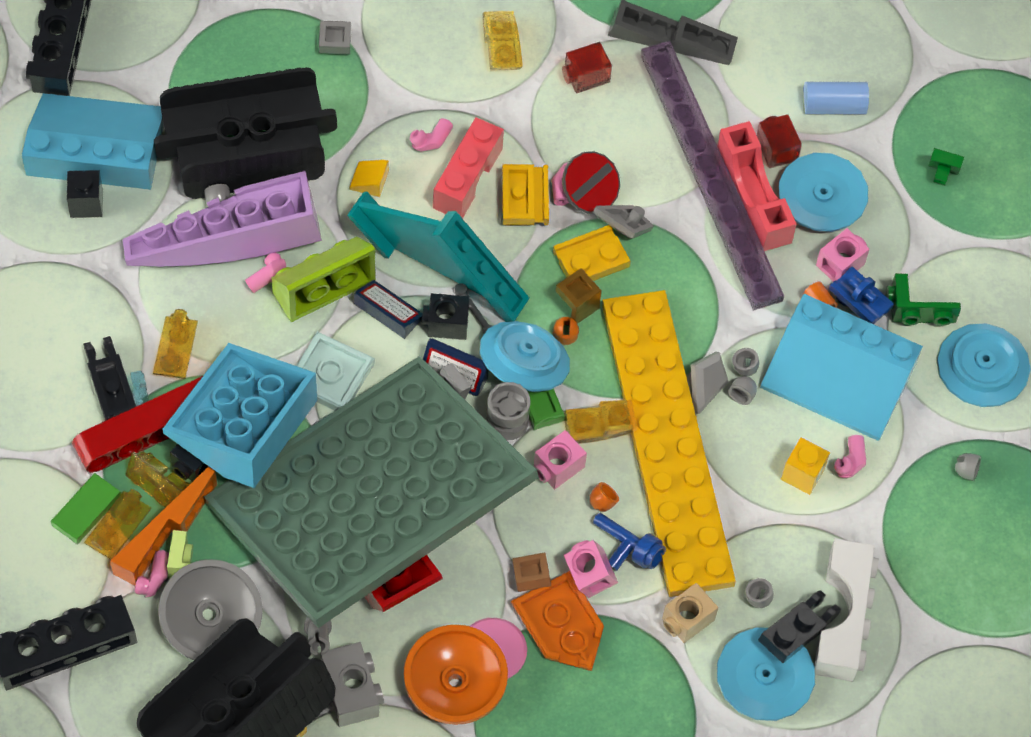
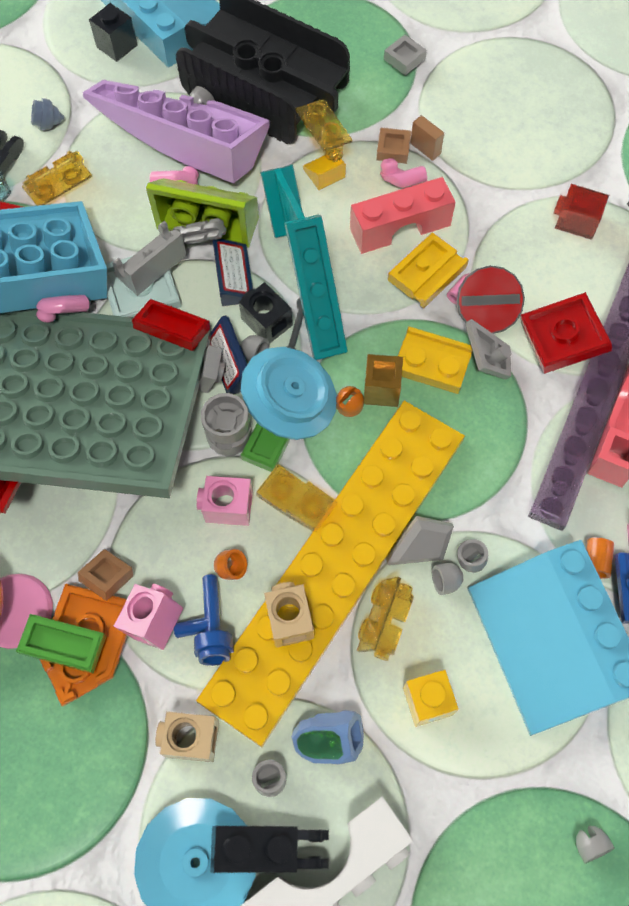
camera: 50 degrees right, 5 degrees up
clear yellow slope [482,11,523,70] -> none
bright pink arm [834,435,866,478] -> none
none -> bright green tile [16,614,106,674]
none -> sand blue plate [31,98,64,131]
none -> bright pink arm [36,295,89,323]
none -> light grey hinge [112,221,187,296]
none -> red tile [132,299,210,351]
none -> light grey axle [169,218,226,245]
none -> light grey hinge [240,335,269,361]
none -> tan brick [264,582,314,648]
none -> medium blue rock [291,710,364,764]
none -> clear yellow hinge [296,99,353,162]
none -> clear yellow hinge [356,577,414,661]
none -> medium nougat tile [376,127,411,164]
none -> medium nougat tile [410,115,445,161]
none -> red tile [520,292,612,374]

